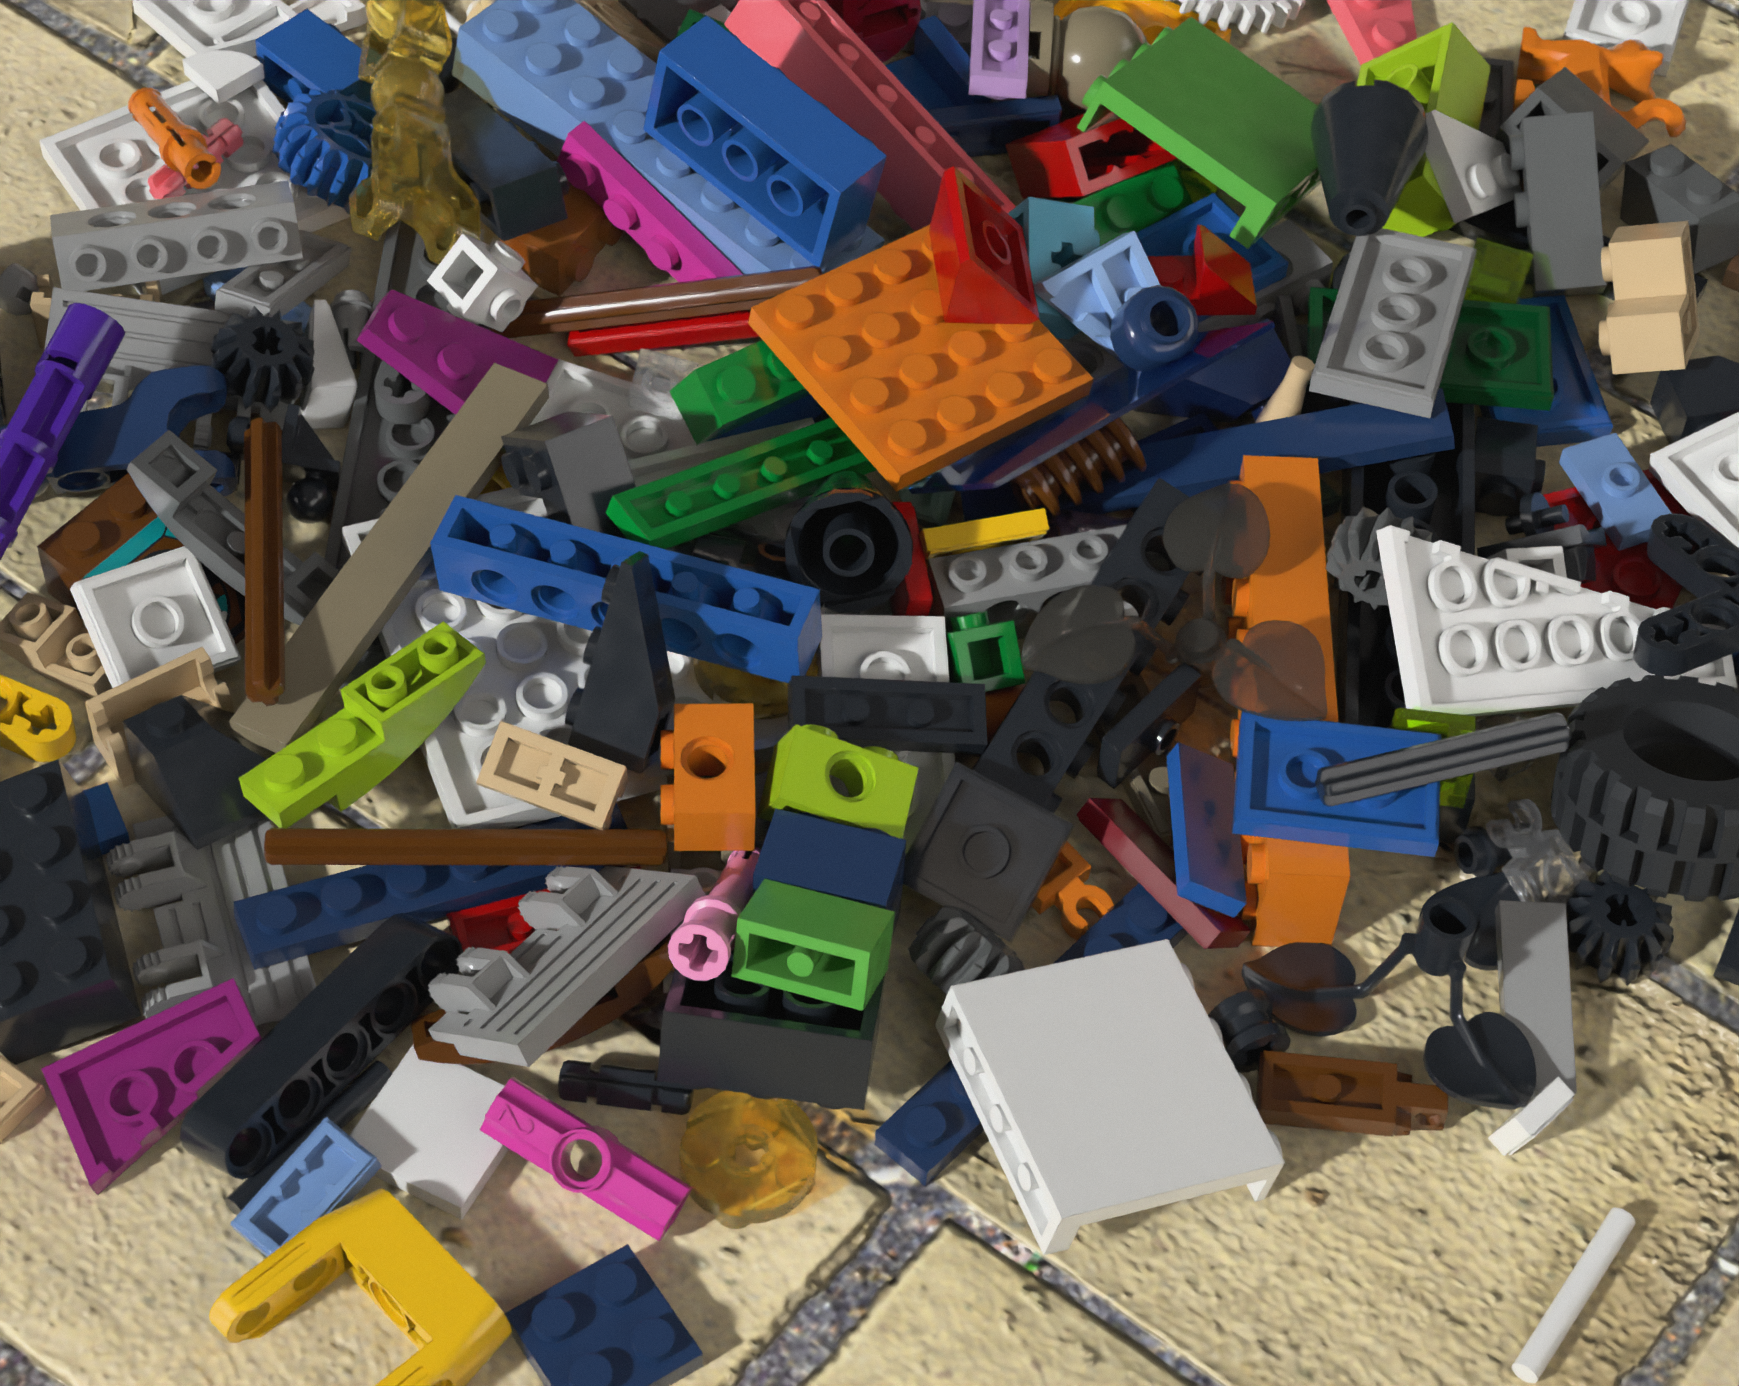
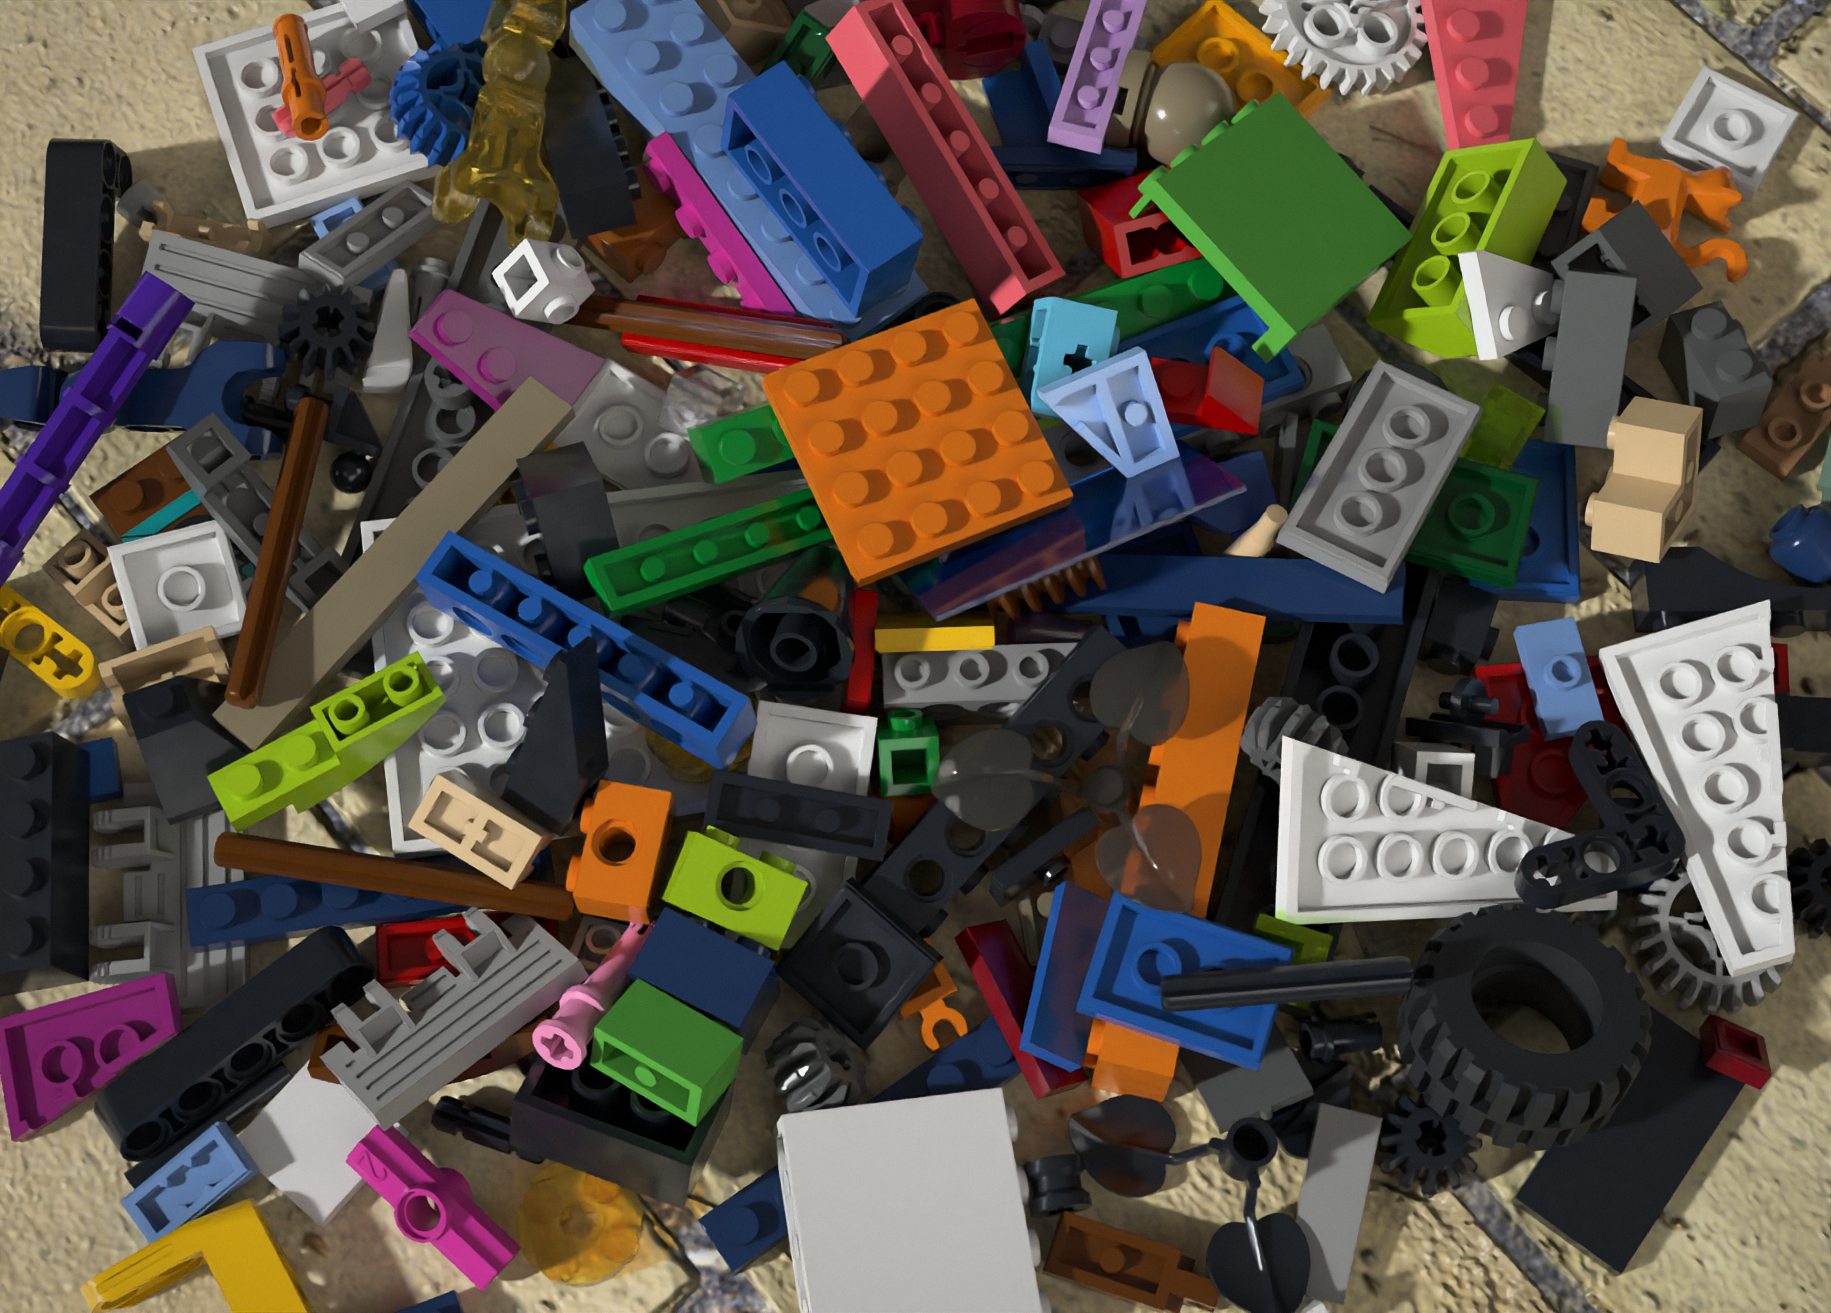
camera: 15 degrees right, 15 degrees up
light grey brick [50,180,303,291] -> none
red slope [929,166,1040,324] -> none
dark blue head [1110,285,1199,373] -> none
black cone [1311,80,1428,236] -> none
clear plate [1486,799,1589,903] -> none
none -> dark grey piece [1178,1021,1314,1134]

